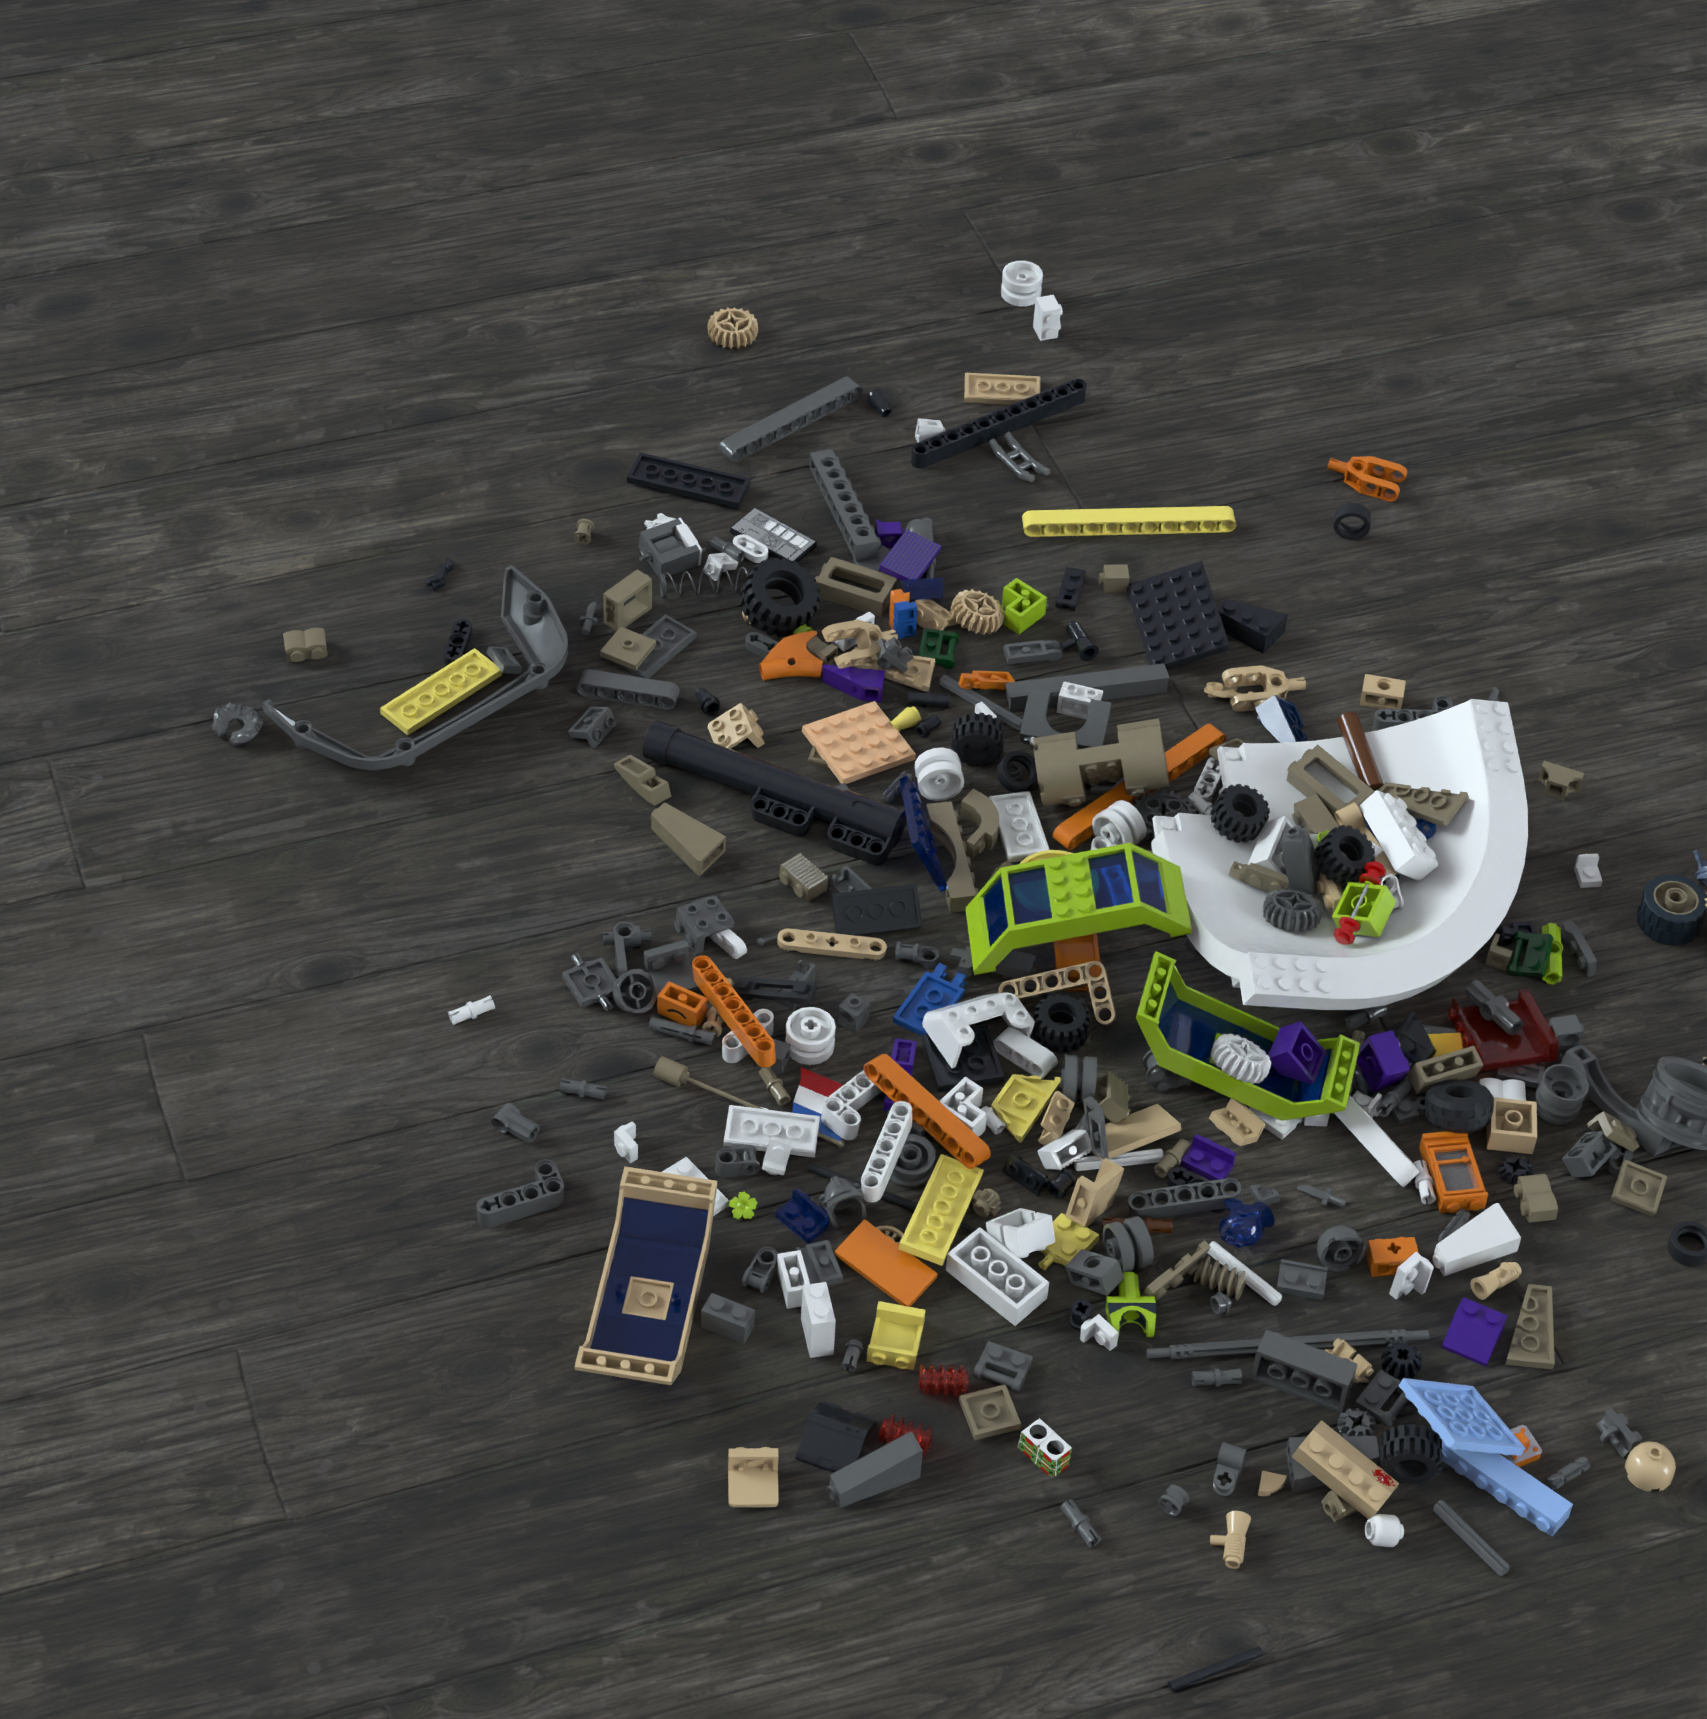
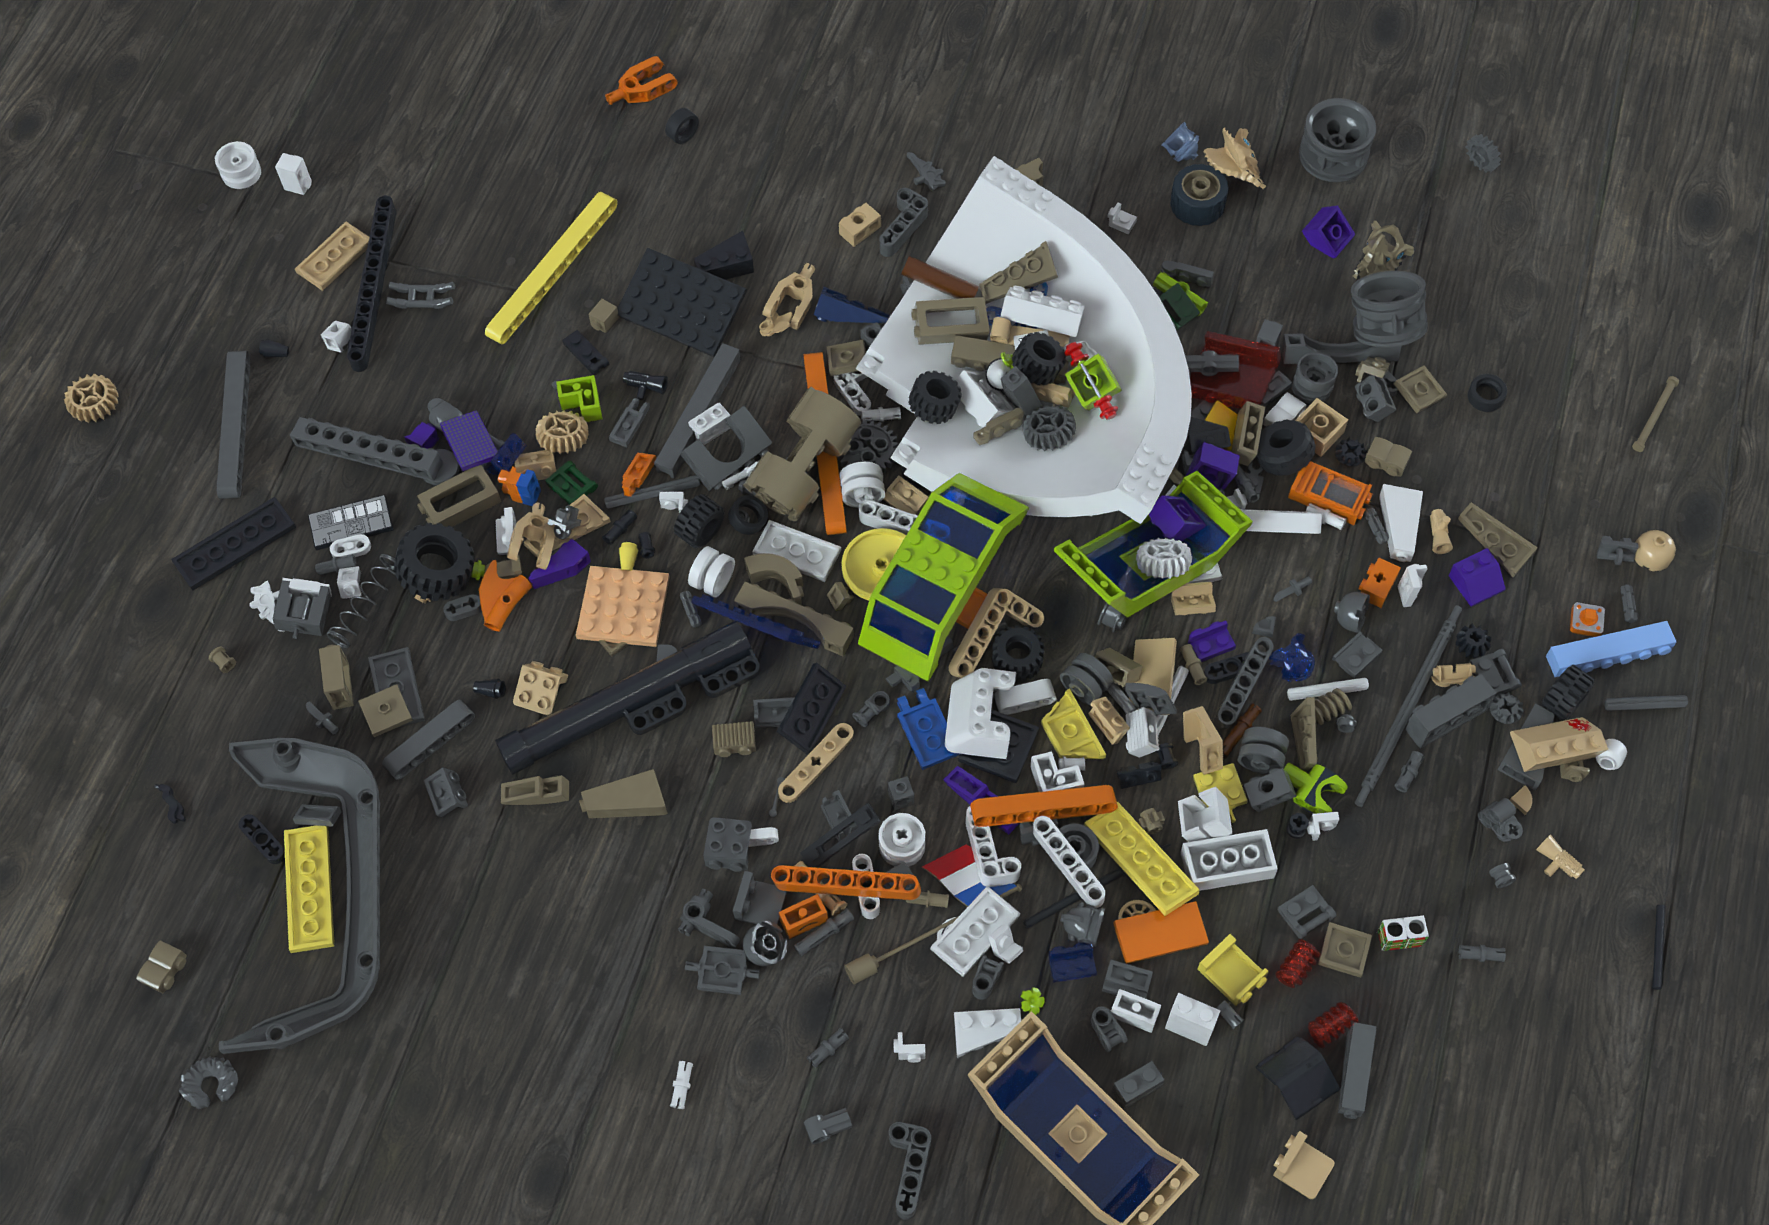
camera: 50 degrees left, 15 degrees up
light blue plate [1399,1378,1526,1456] -> none

